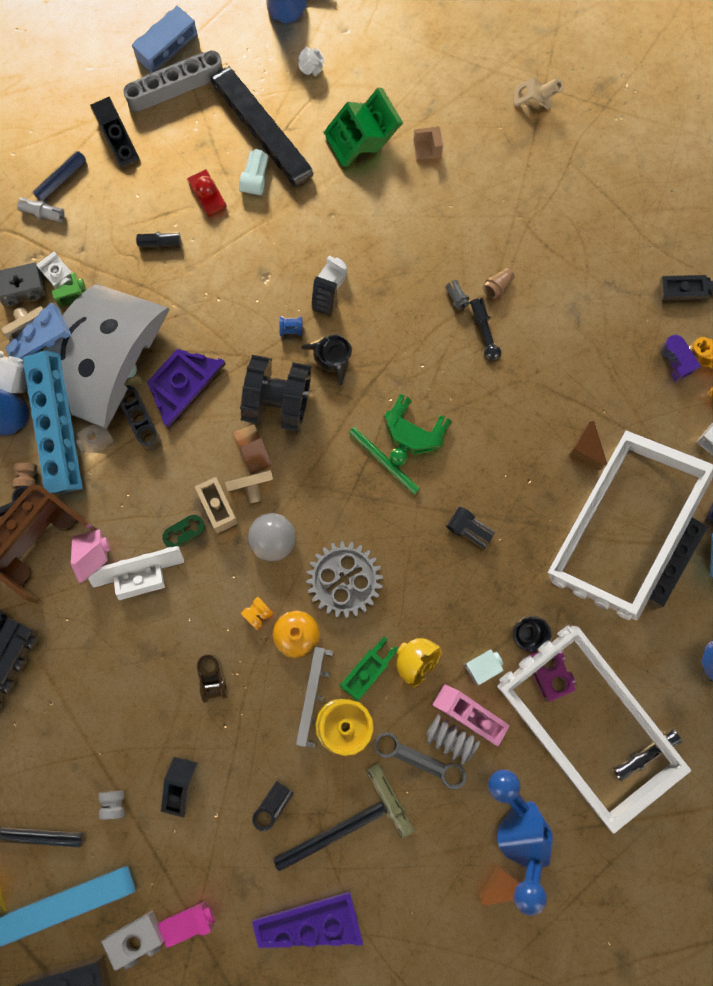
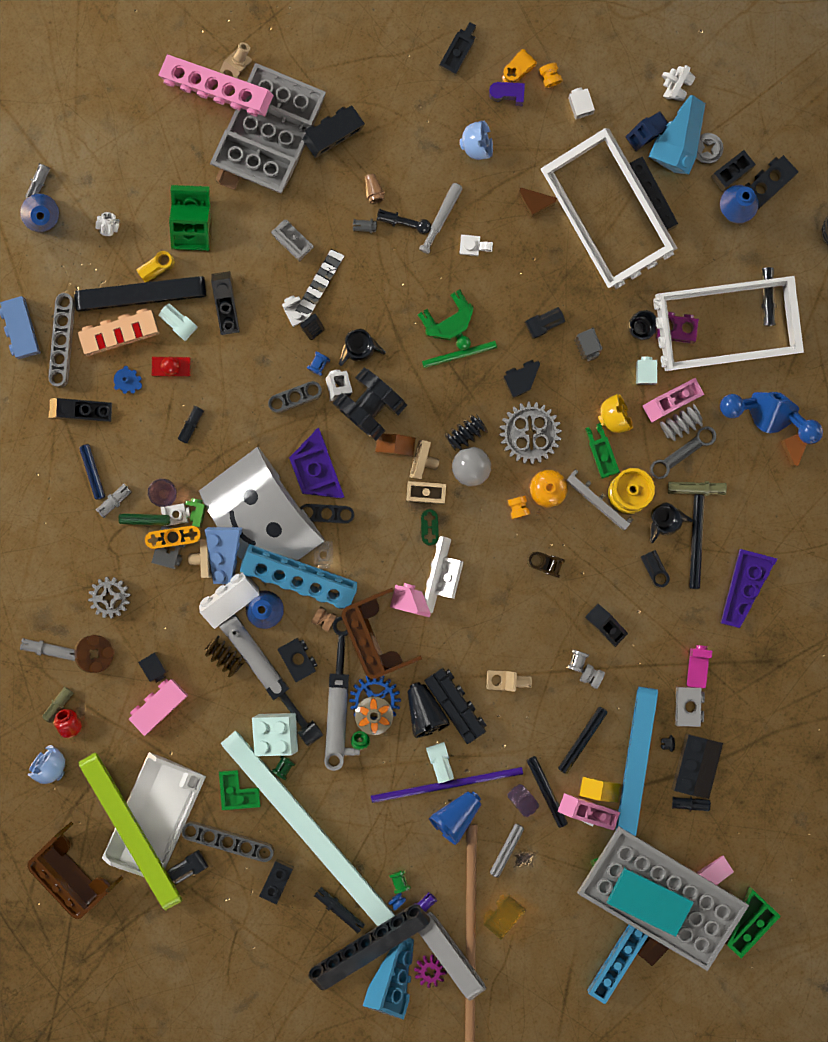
camera: 60 degrees left, 10 degrees up
none -> light nougat brick [78,308,160,356]
none -> blue piece [114,366,142,394]
none -> dark green axle [118,514,171,525]
none -> yellow piece [136,251,175,283]
none -> light orange beam [145,526,201,549]
none -> hair [148,478,177,507]
none -> bright pink brick [158,54,274,117]
none -> light grey slope [210,63,326,194]
none -> black slope [211,271,240,335]
none -> dark grey beam [268,381,322,414]
none -> light grey hinge [271,219,314,262]
none -> sticker [295,249,344,318]
none -> black brick [302,105,365,158]
none -> white brick [325,370,352,401]
none -> light grey piece [419,183,462,254]
none -> black piece [444,414,488,451]
none -> white plate [459,235,493,256]
none -> light blue cylinder [460,120,493,160]
none -> tan bracket [486,670,532,692]
none -> black slope [503,360,540,399]
none -> light grey bush [567,650,589,673]
none -> dark grey brick [574,328,602,361]
none -> black piece [650,502,693,543]
none -> black piece [661,735,675,752]

